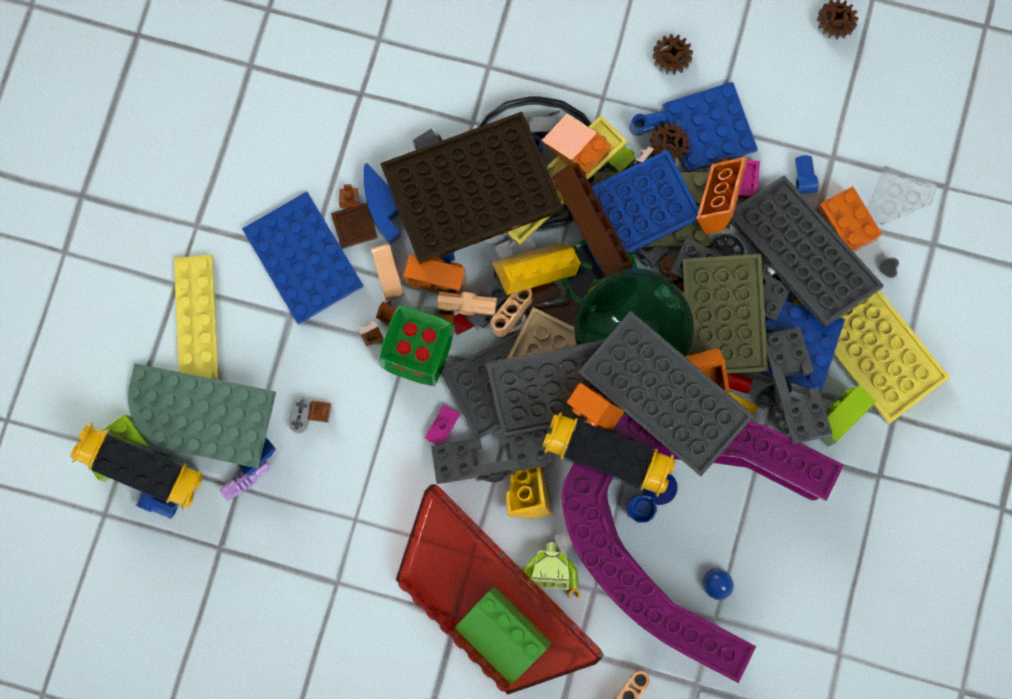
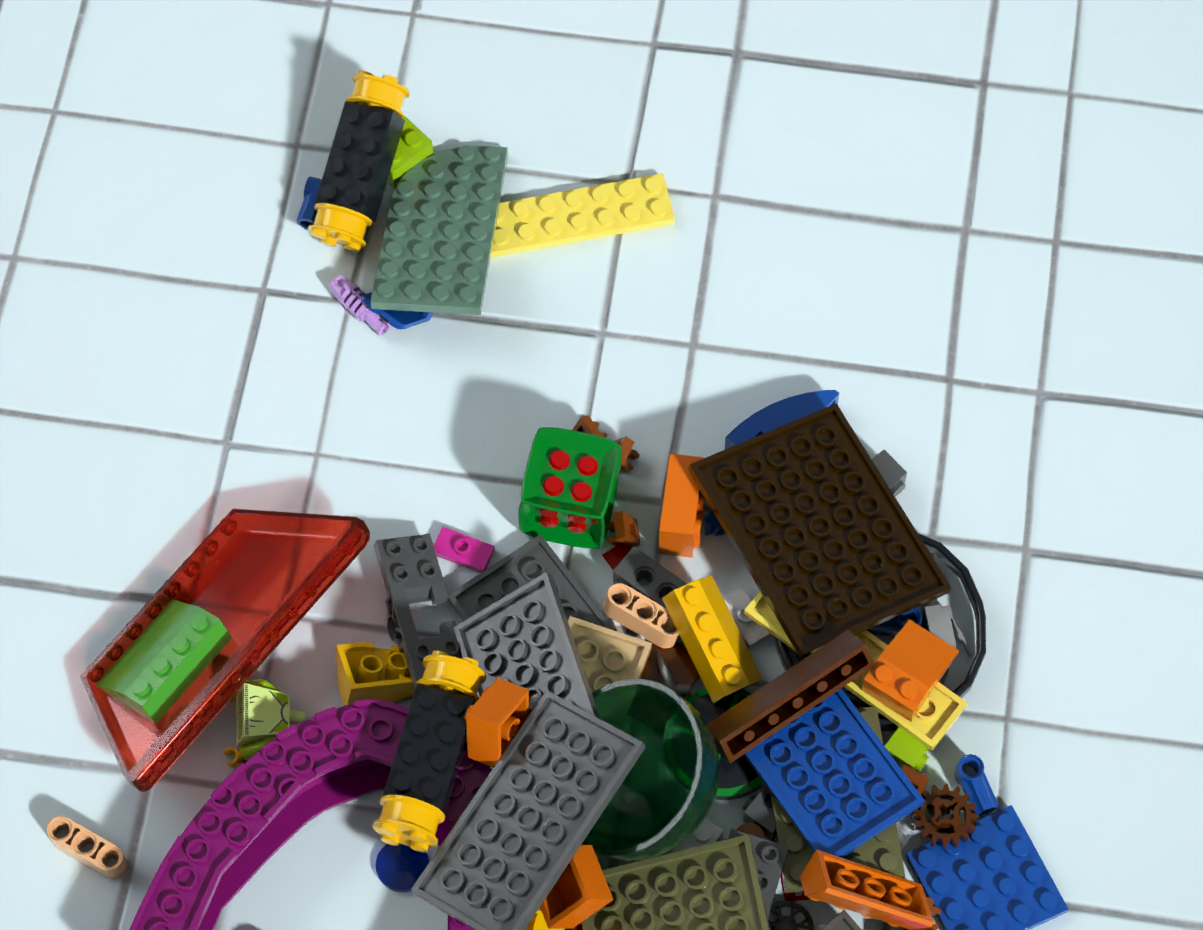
camera: 80 degrees right, 15 degrees down
blue plate [242,192,364,325] -> none
light grey beam [289,397,311,433] -> none
dark orange tile [309,401,332,423] -> none
reddish brown tile [331,202,378,249] -> none
dark orange tile [339,184,359,208] -> none
light nougat beam [371,243,404,300] -> none
light nougat piece [437,292,497,315] -> none
blue hair [627,493,657,523] -> none
reddish brown gear [652,34,693,75] -> none

